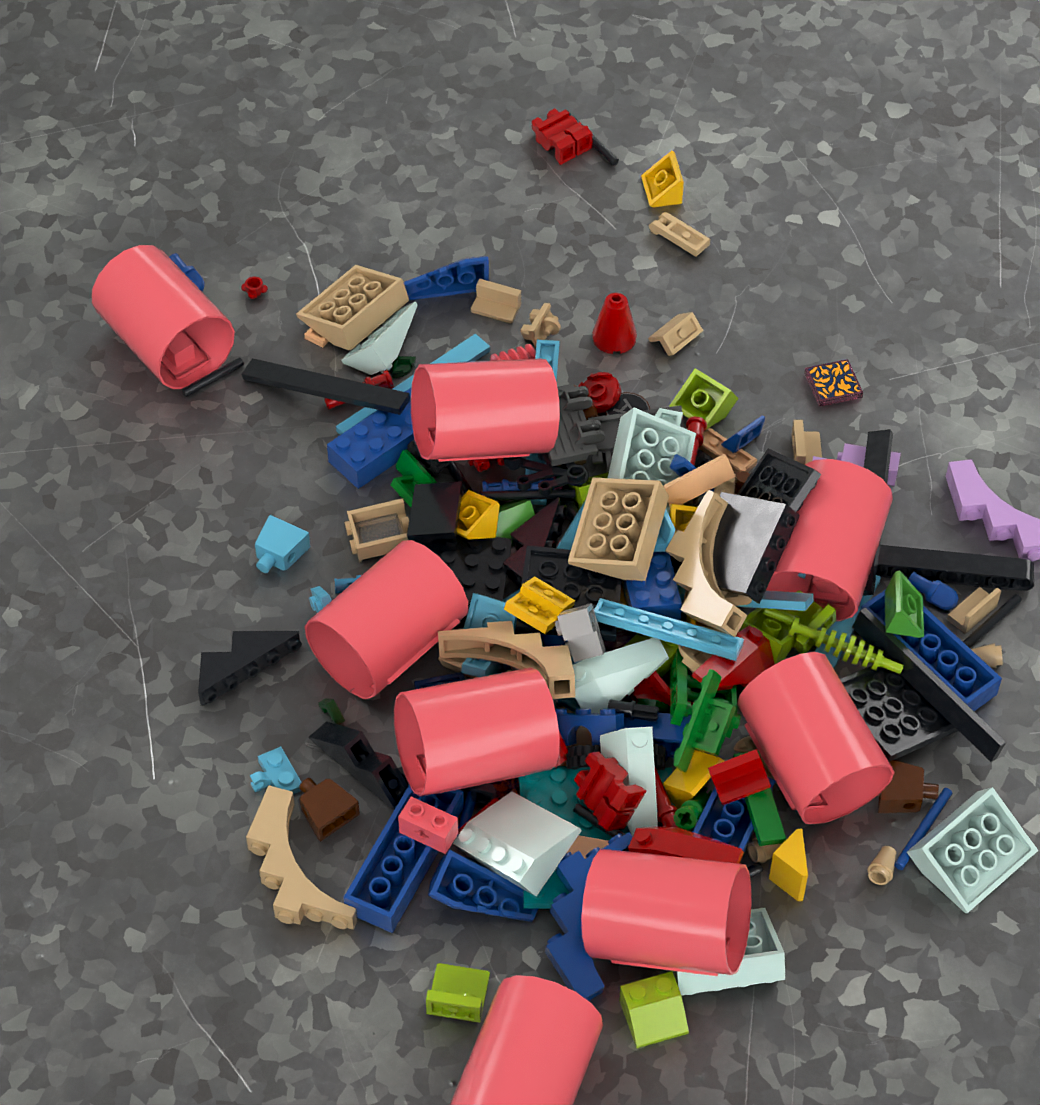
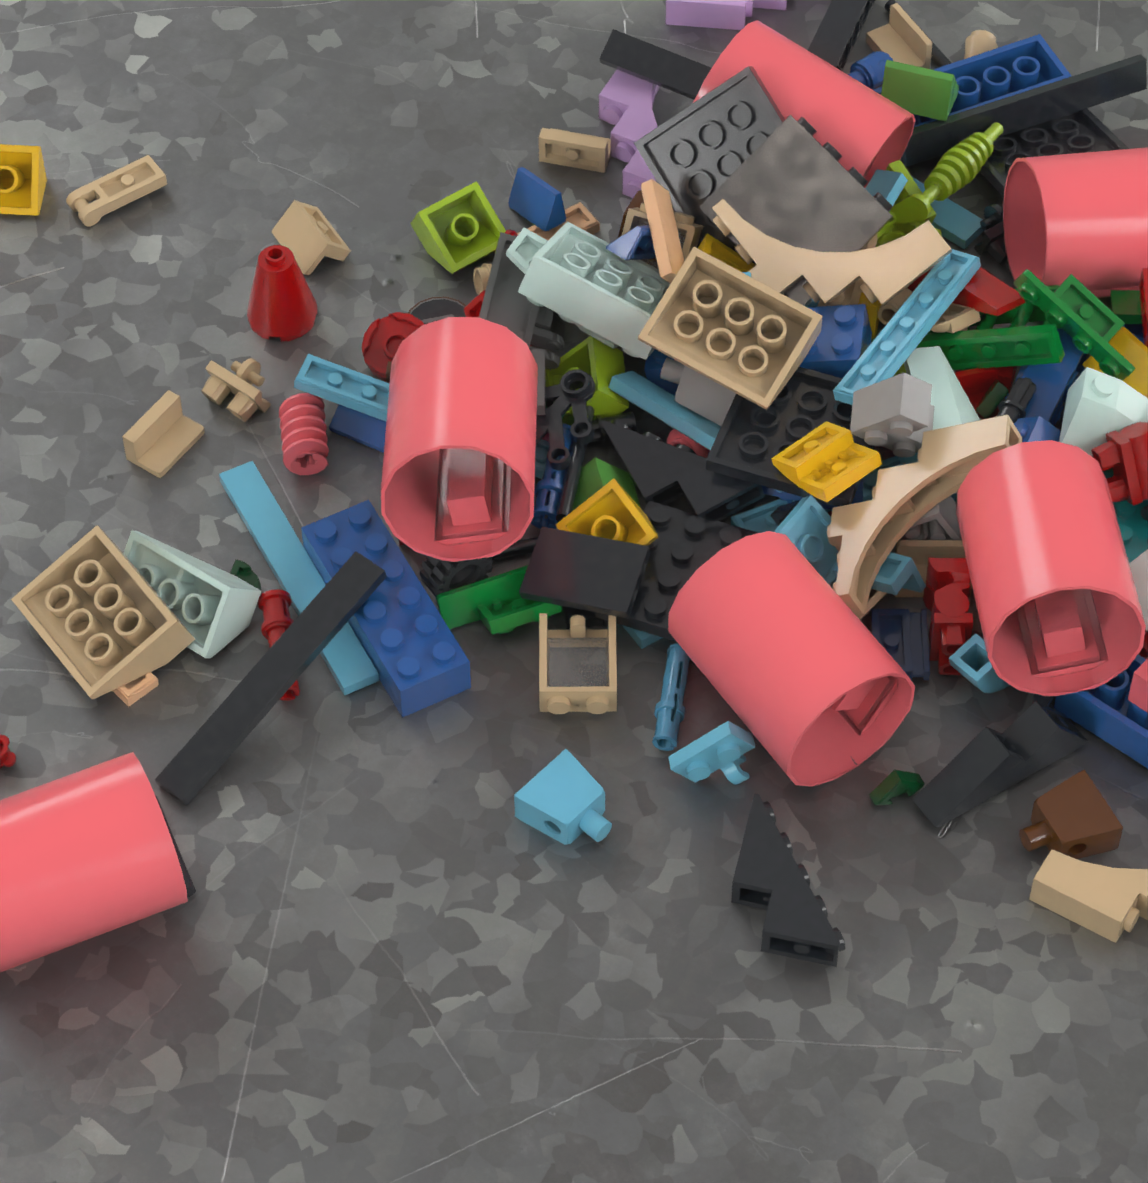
camera: 75 degrees left, 0 degrees up
medium azure plate [250,747,301,795] -> none
blue wedge [404,256,489,301] -> none
tile [804,359,863,407] -> none

